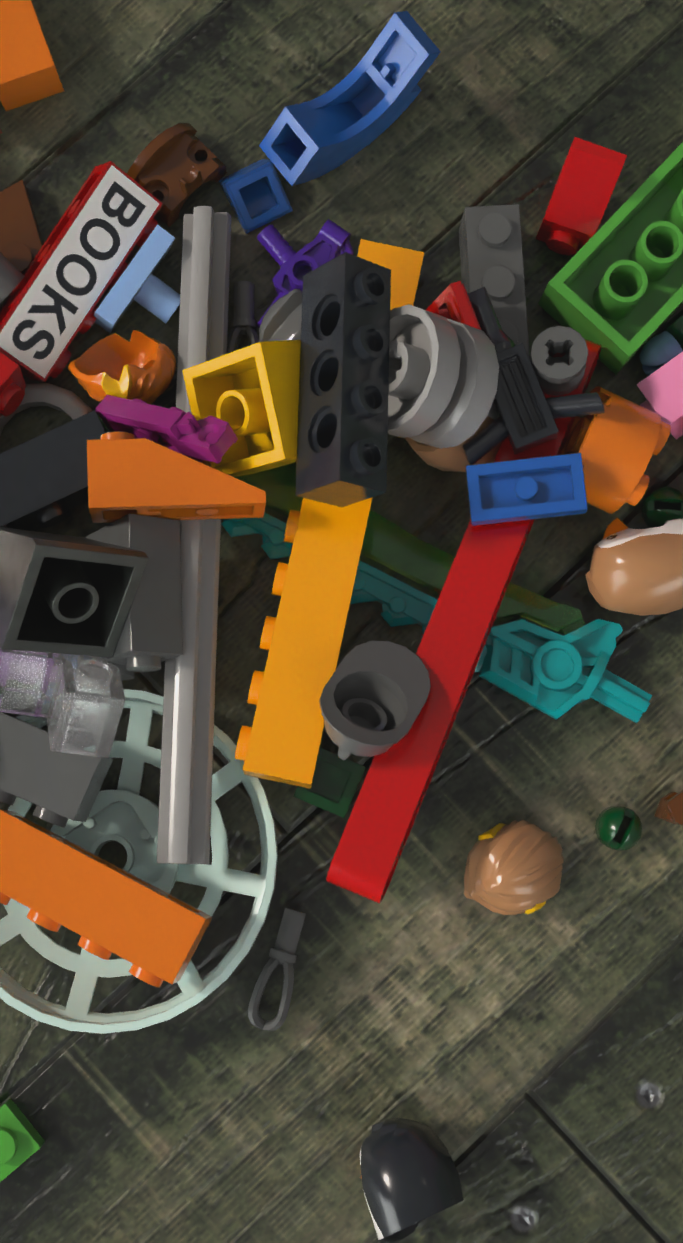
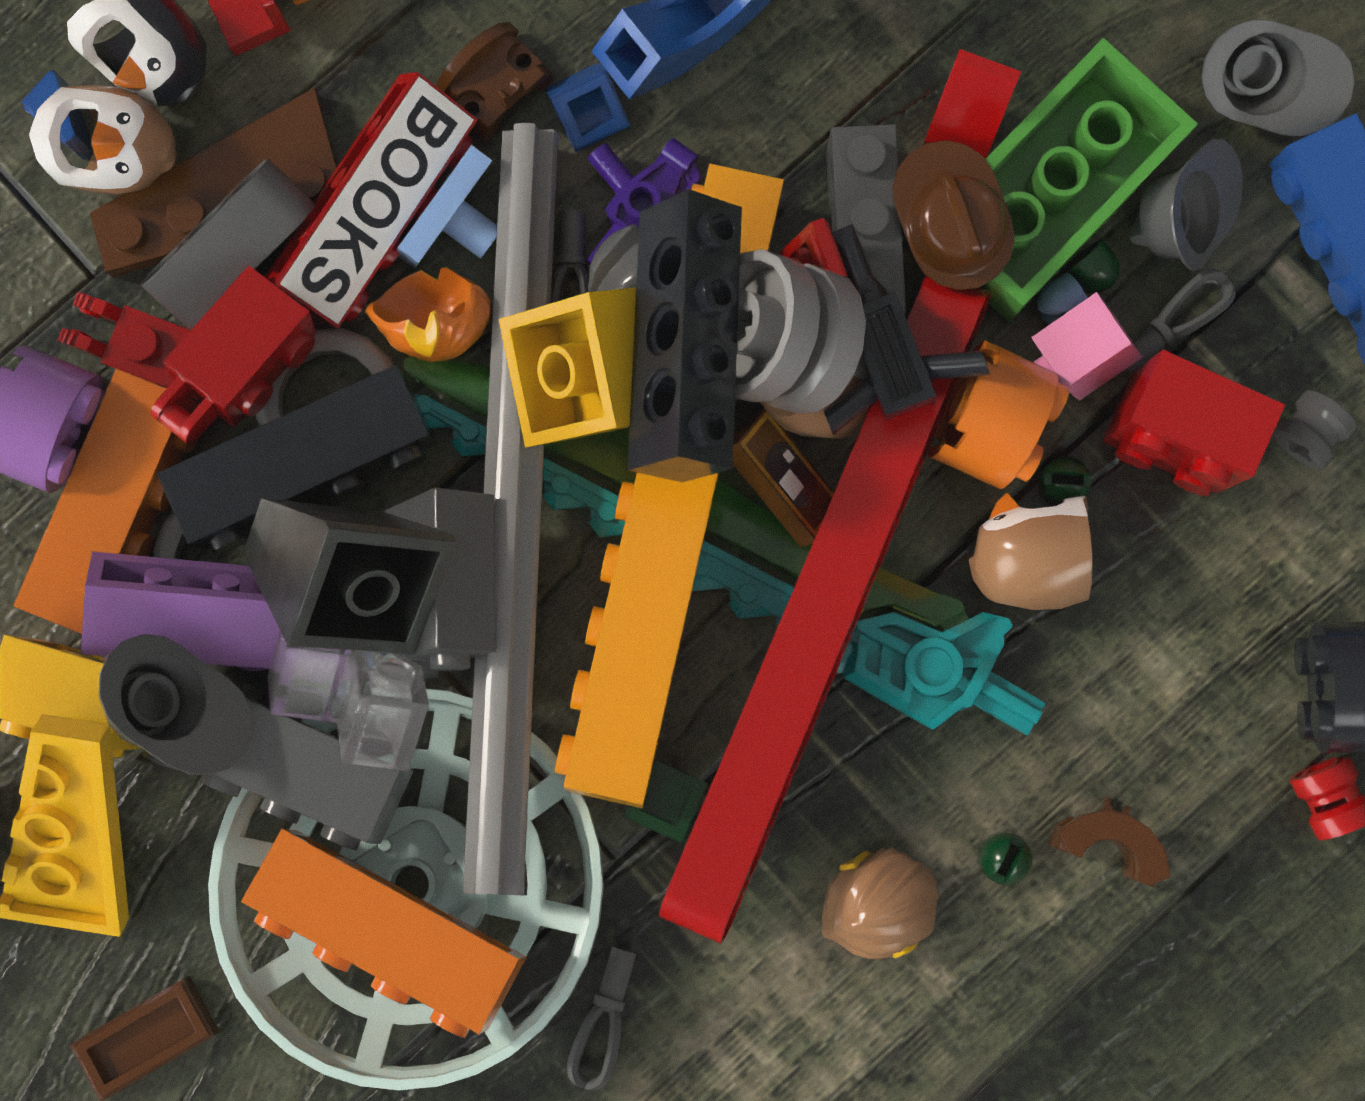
camera: 10 degrees right, 0 degrees up
orange slope [87,432,266,523] -> none
magenta hinge [95,395,238,464] -> none
dark grey piece [319,641,431,761] -> none
blue plate [466,453,588,526] -> none
dark grey wheel [530,326,588,396] -> none
none -> tile [733,408,834,548]
none -> reddish brown piece [892,140,1015,290]

